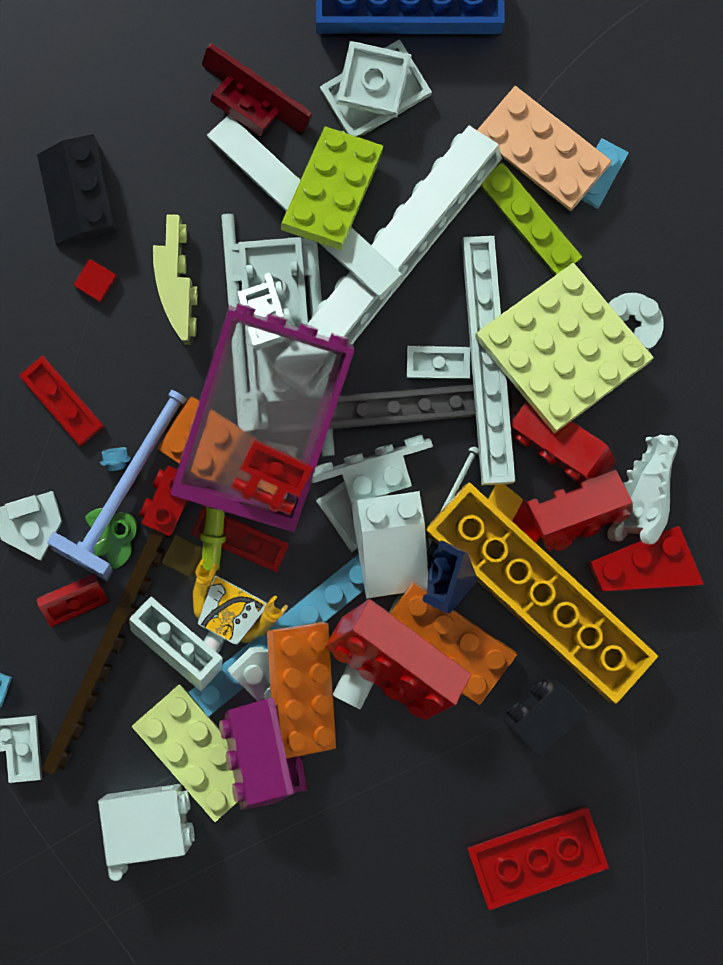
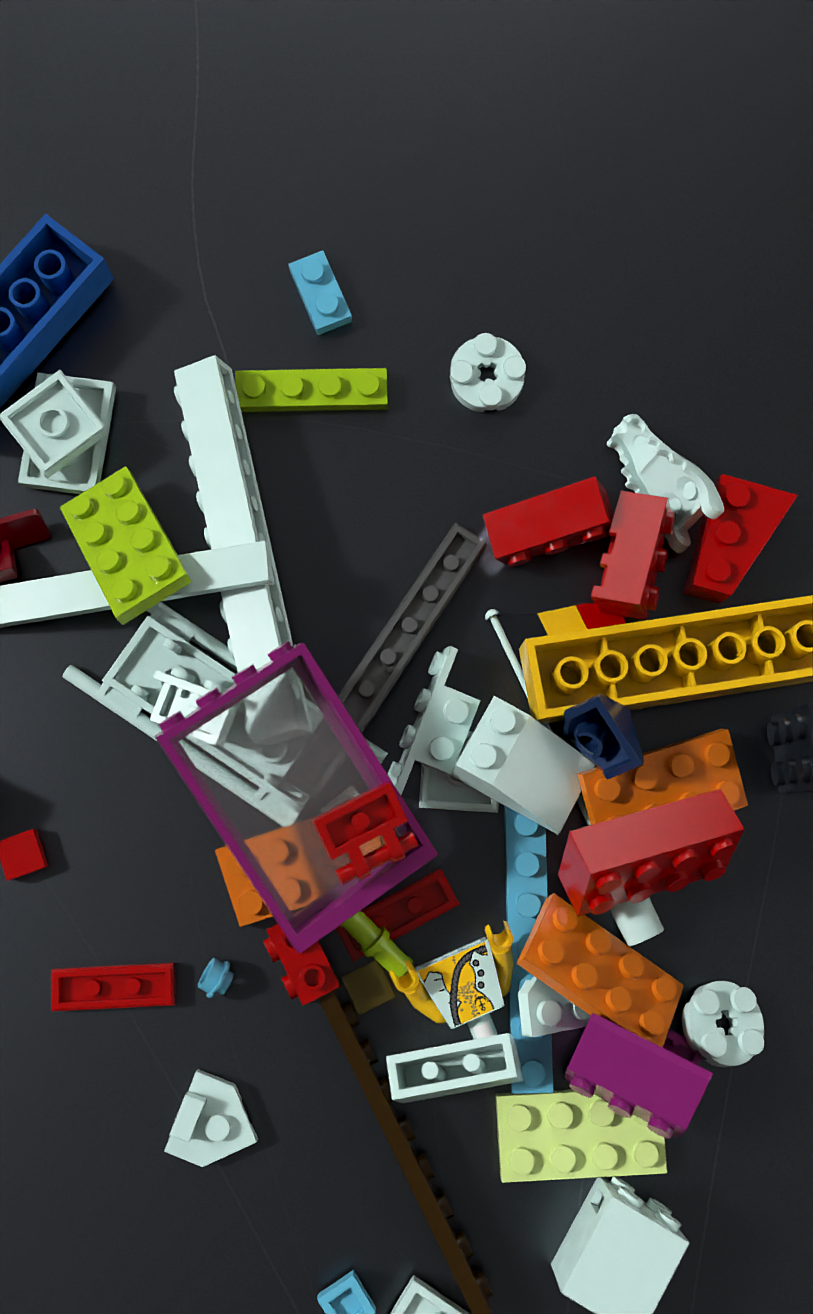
camera: 50 degrees left, 5 degrees down
red plate [37,573,109,627] -> none
light blue tile [47,390,187,582] -> none
bright green plate [84,508,138,570] -> none
yellowish green slope [153,215,198,345] -> none
light aqua plate [407,346,470,380] -> none
light aqua plate [462,236,515,485] -> none
yellowish green plate [475,262,654,434] -> none
light nougat plate [477,86,611,211] -> none
none -> light aqua plate [682,981,764,1067]

